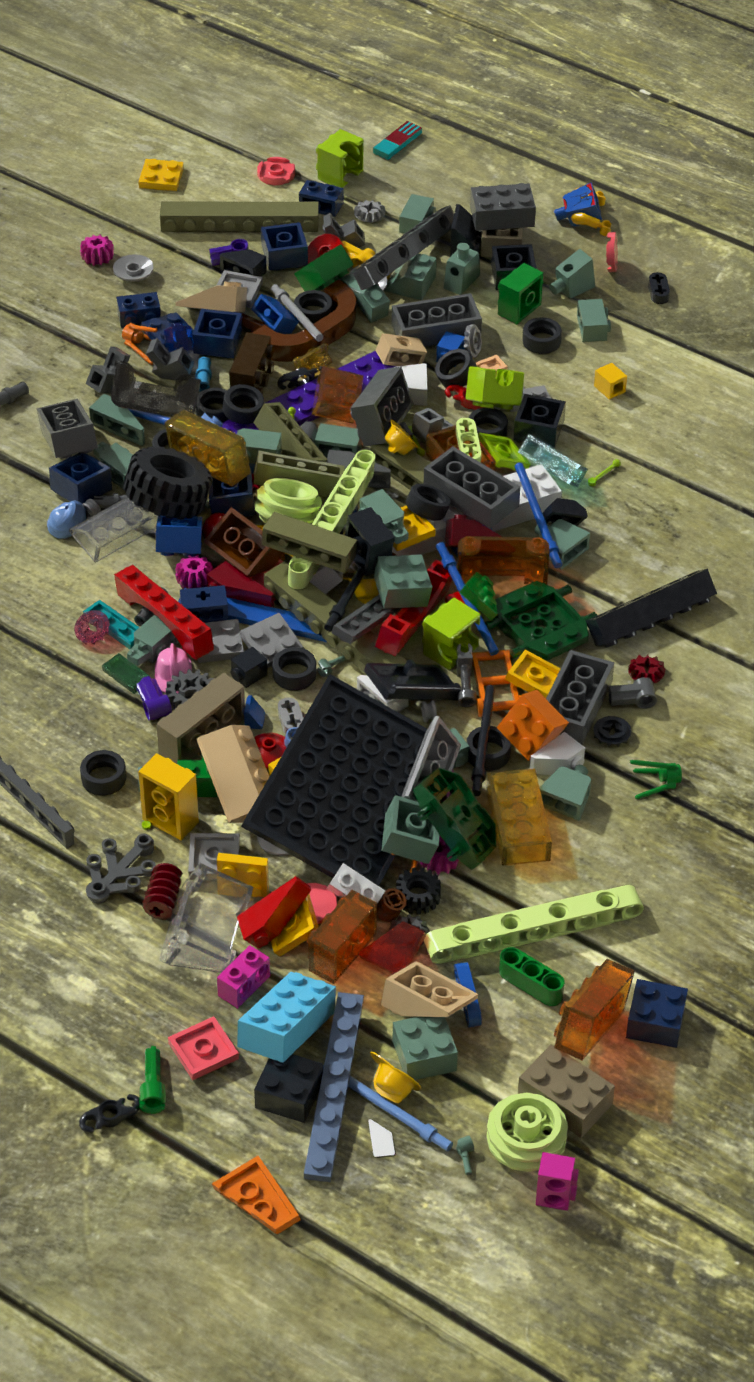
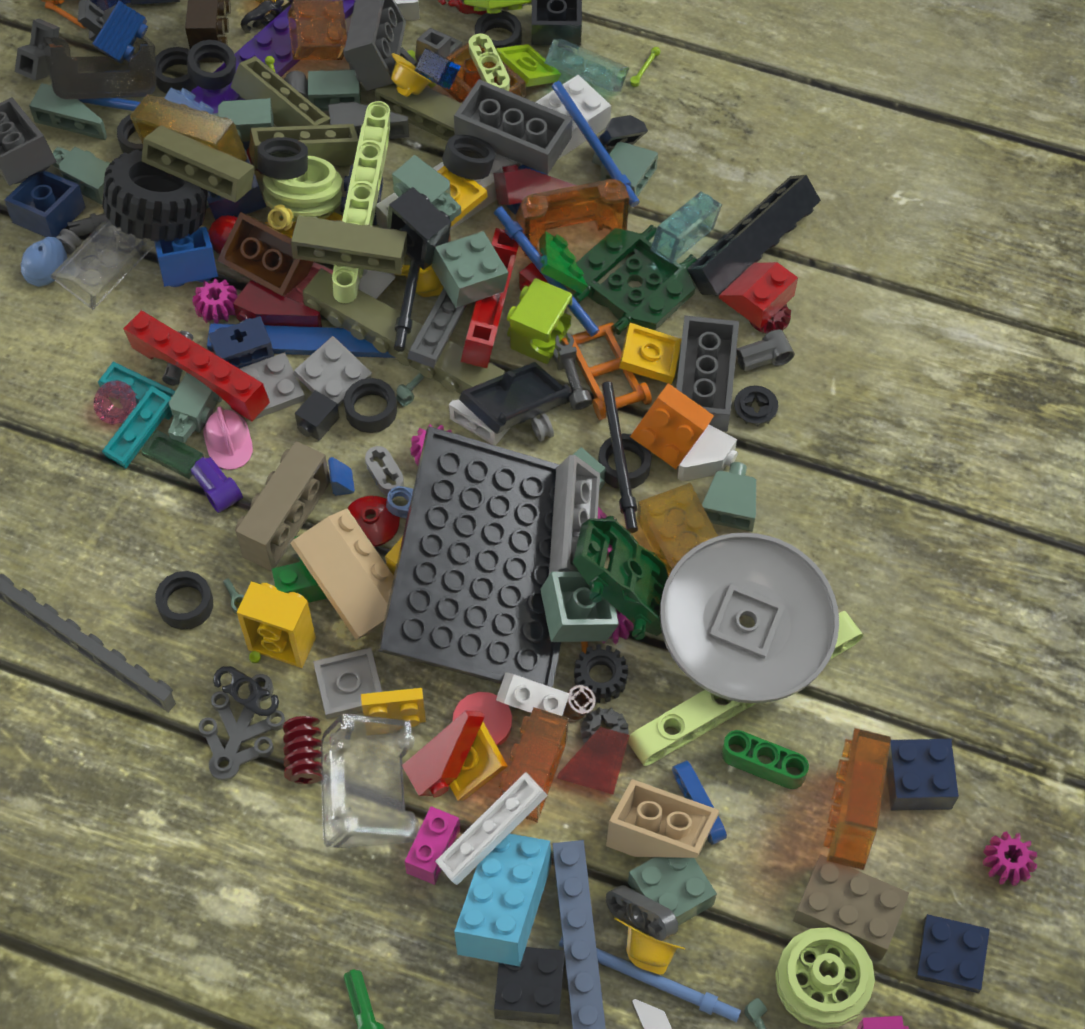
camera: 15 degrees left, 15 degrees up
dark grey gear [165,669,214,709] -> none
coral plate [168,1016,239,1081] -> none
dark azure pin [195,357,212,392] -> none
green plant [630,760,682,799] -> none
none -> blue brick [93,1,148,64]
none -> teal tile [102,386,172,468]
none -> olive brick [142,125,255,202]
none -> black piece [213,666,279,716]
none -> black tyre [257,137,308,179]
none -> light yellow plate [268,205,293,231]
none -> clear blue brick [414,48,461,89]
none -> white tile [435,772,548,885]
none -> dark grey beam [606,885,678,941]
none -> clear light blue brick [650,191,722,264]
none -> light grey dish [660,533,839,703]
none -> red slope [719,262,798,329]
none -> dark blue plate [915,914,990,993]
none -> dark pink gear [983,831,1037,886]

